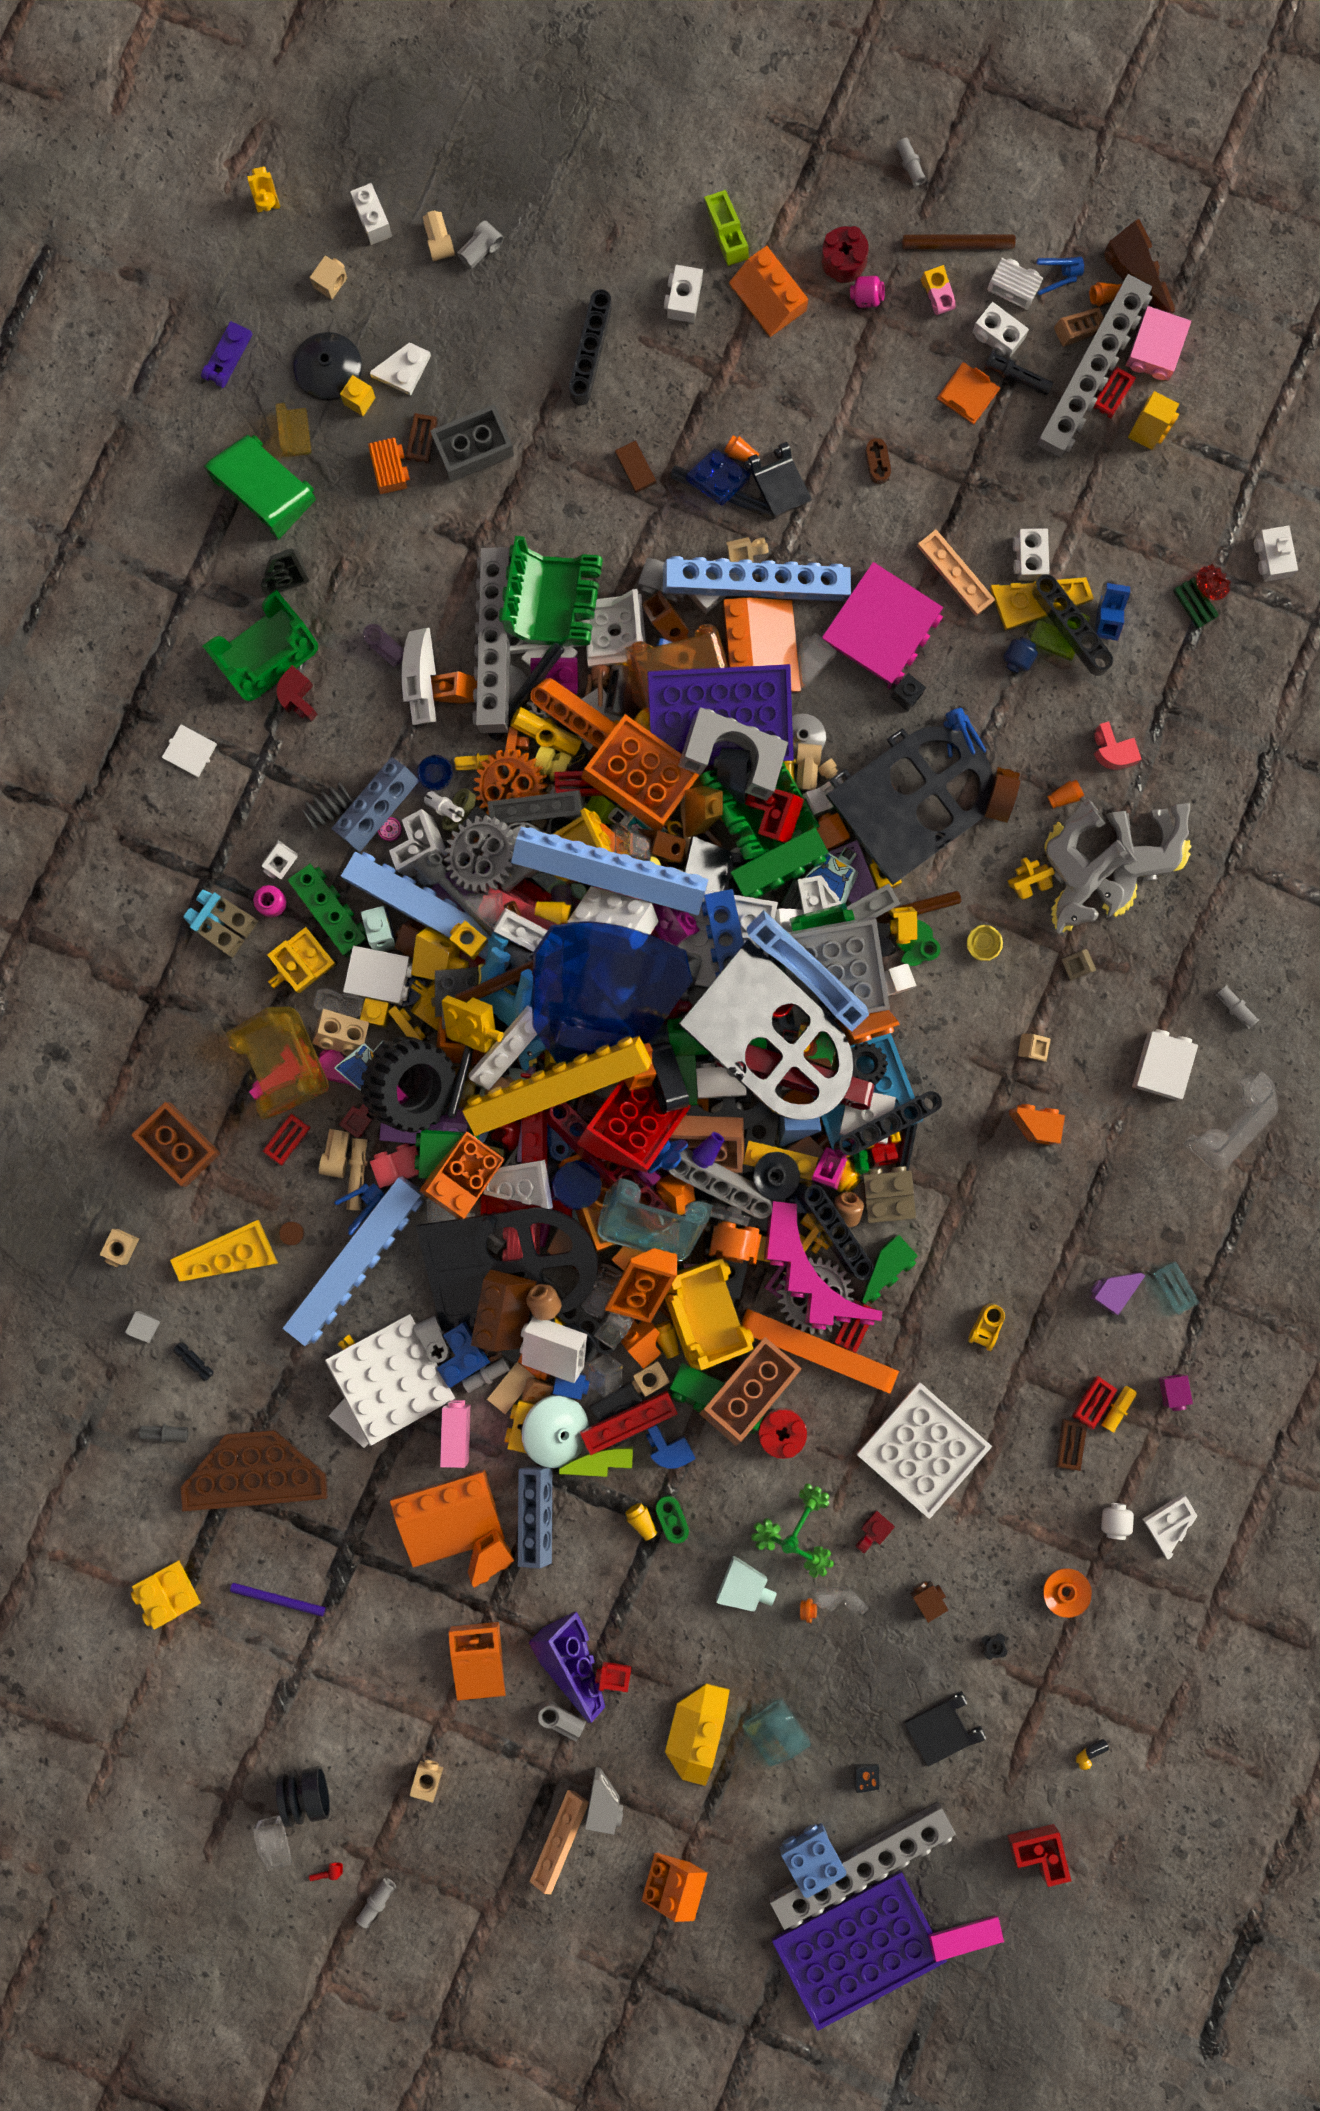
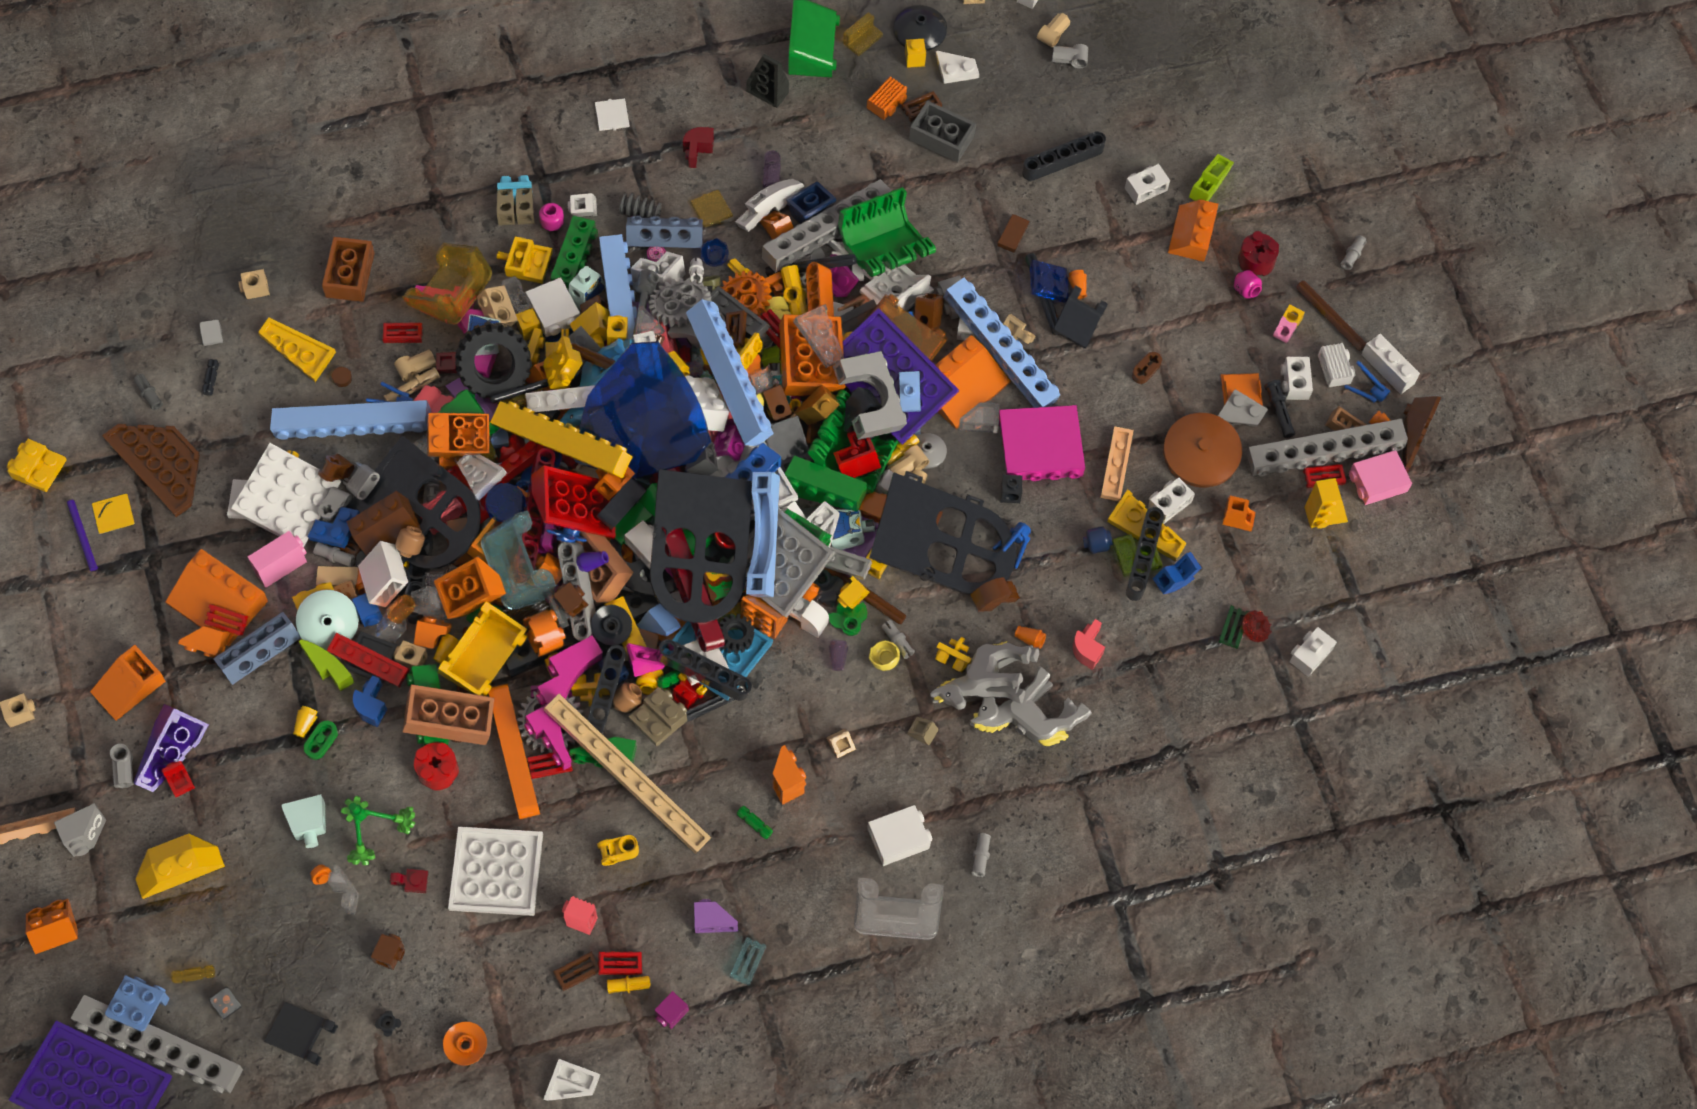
camera: 50 degrees right, 20 degrees down
green windscreen [202,590,318,701] -> none
clear light blue slope [742,1697,811,1767] -> none
white head [1101,1503,1134,1540] -> none
none -> yellow sticker [92,494,135,534]
none -> clear yellow axle [171,965,215,983]
none -> red tile [204,604,248,636]
none -> reddish brown piece [318,454,355,482]
none -> light grey piece [343,462,380,500]
none -> clear orange brick [386,595,415,624]
none -> tan plate [544,694,711,854]
none -> reddish brown brick [554,582,589,618]
none -> coral brick [562,896,598,935]
none -> clear yellow piece [691,190,733,228]
none -> reddish brown tile [726,310,747,349]
none -> green axle [737,806,773,839]
none -> dark blue slope [786,181,837,224]
none -> clear wing [793,304,843,368]
none -> clear purple cone [828,640,849,671]
none -> light grey pin [881,620,915,659]
none -> light blue plate [899,371,921,412]
none -> dark orange dish [1163,413,1242,488]
none -> light grey wing [1218,389,1268,427]
none -> orange brick [1222,495,1256,531]
none -> white brick [1361,334,1420,394]

